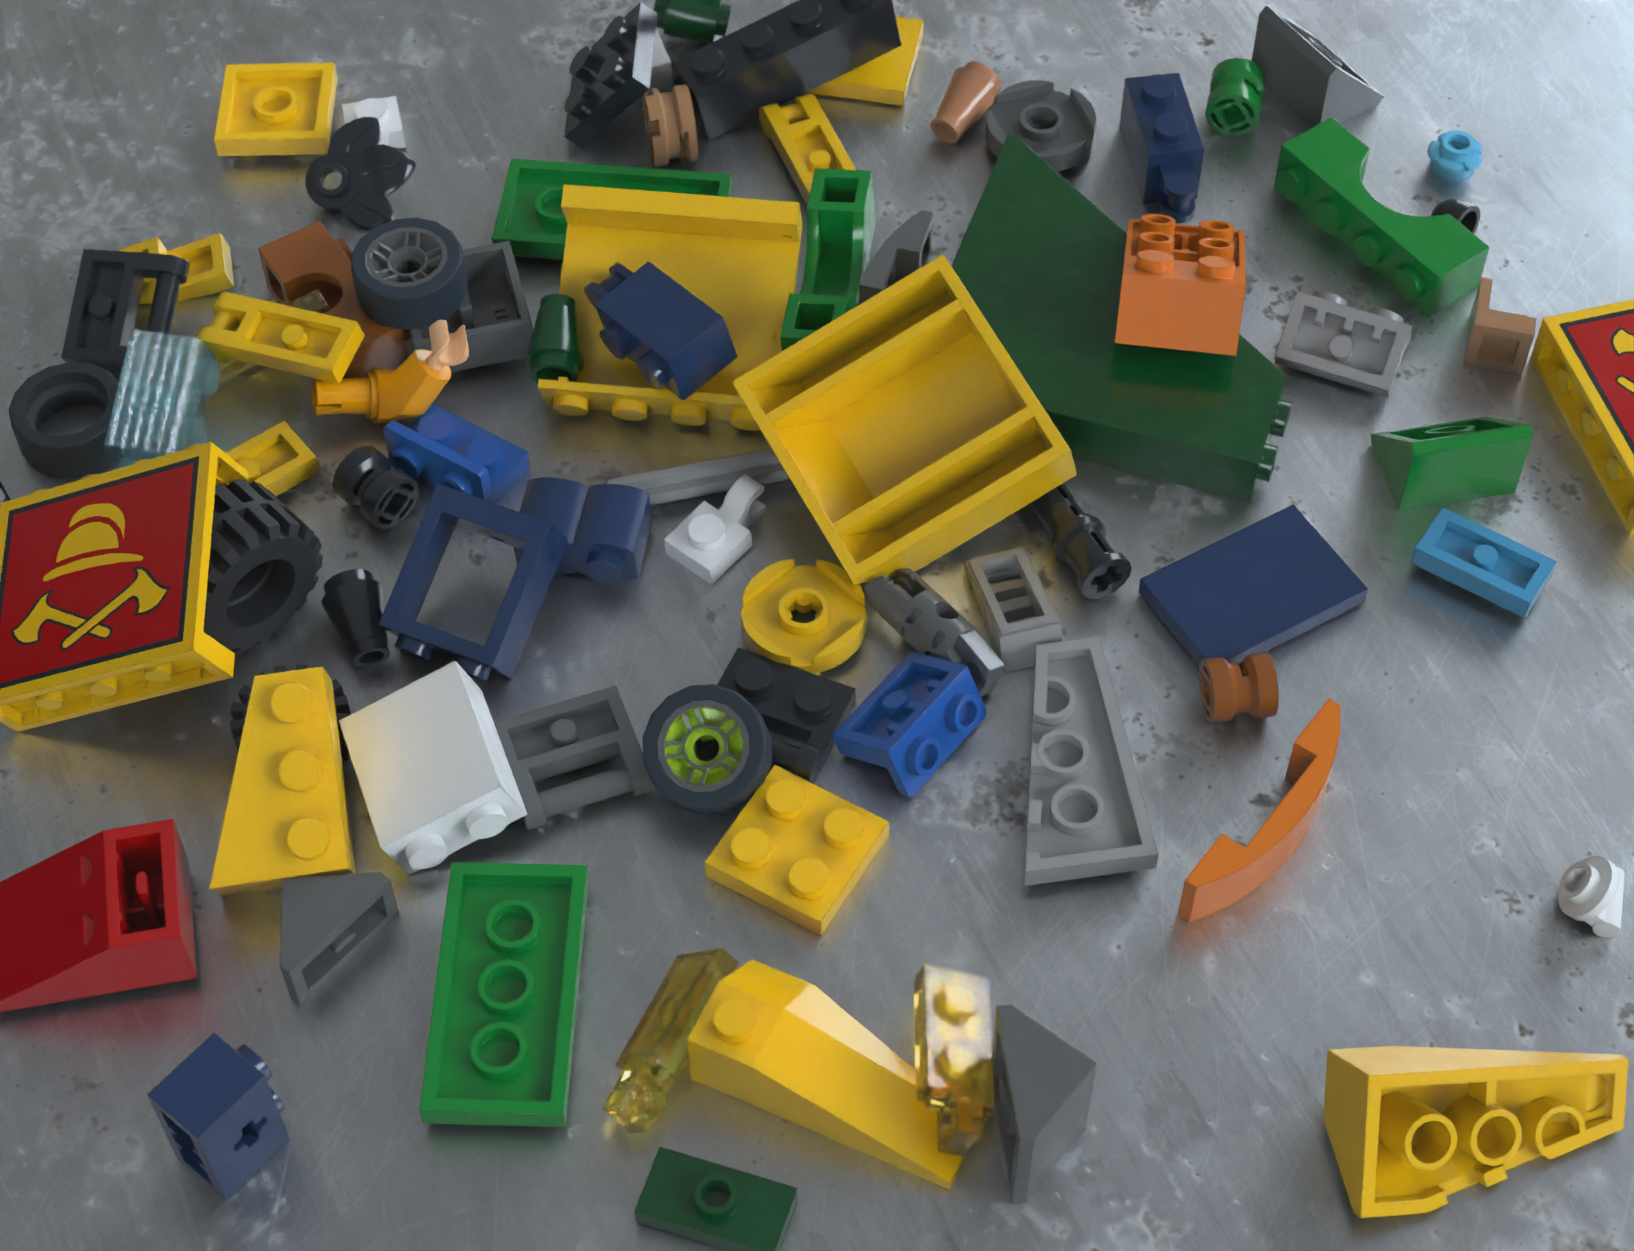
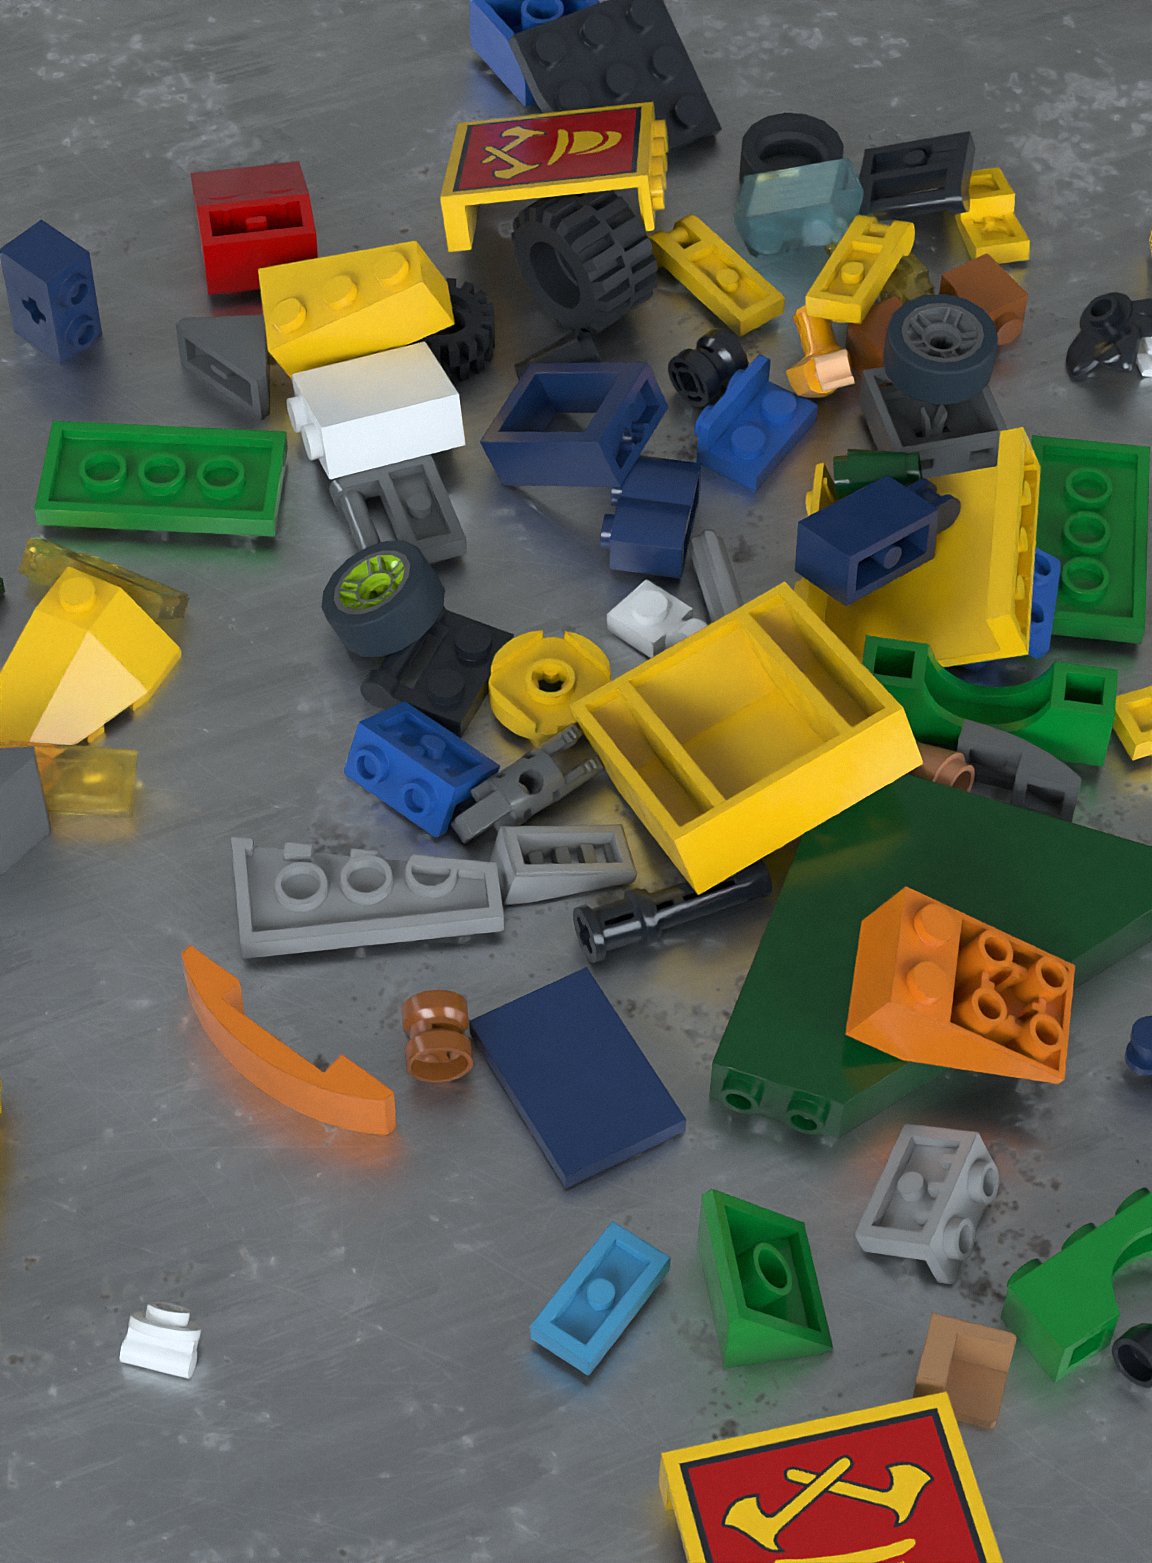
camera: 90 degrees right, 0 degrees up
yellow plate [704,765,889,936] -> none

